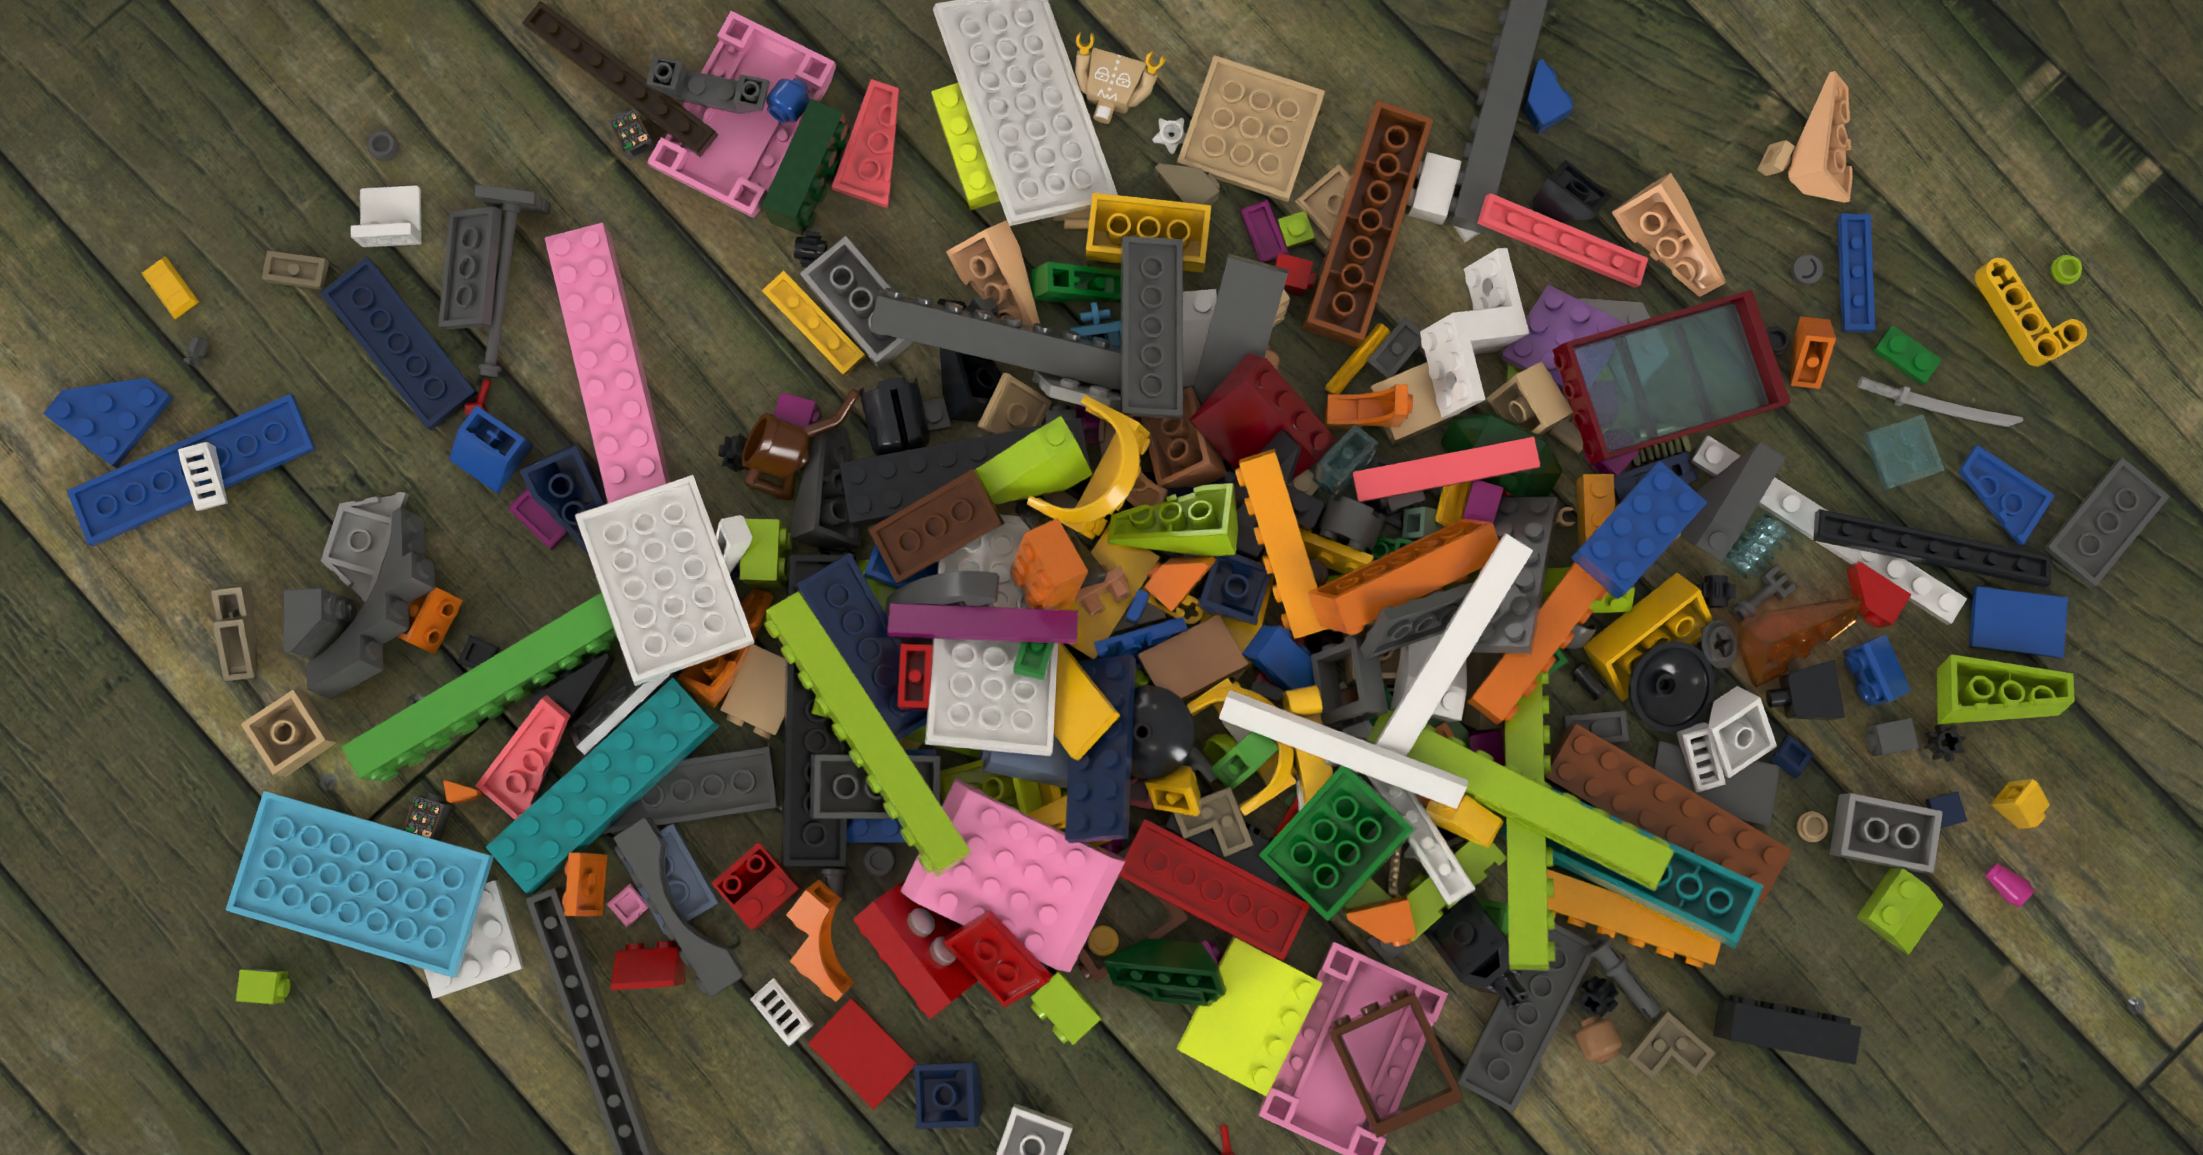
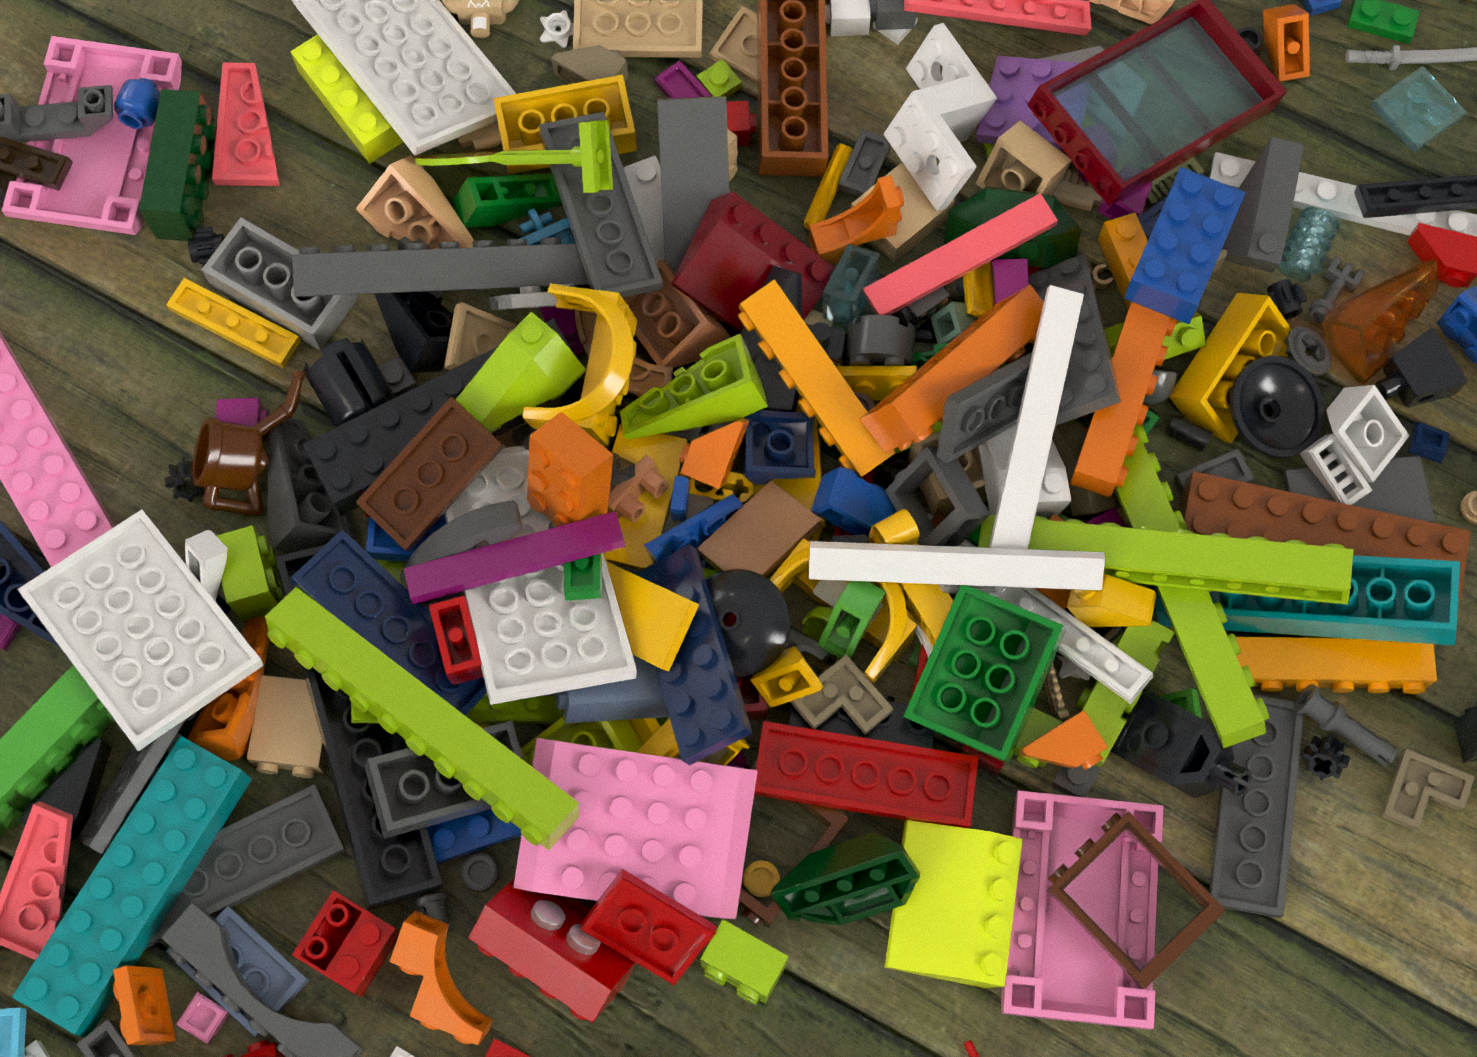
camera: 20 degrees left, 10 degrees down
medium nougat head [1575,1016,1622,1065] -> none
none -> lime piece [415,120,613,193]

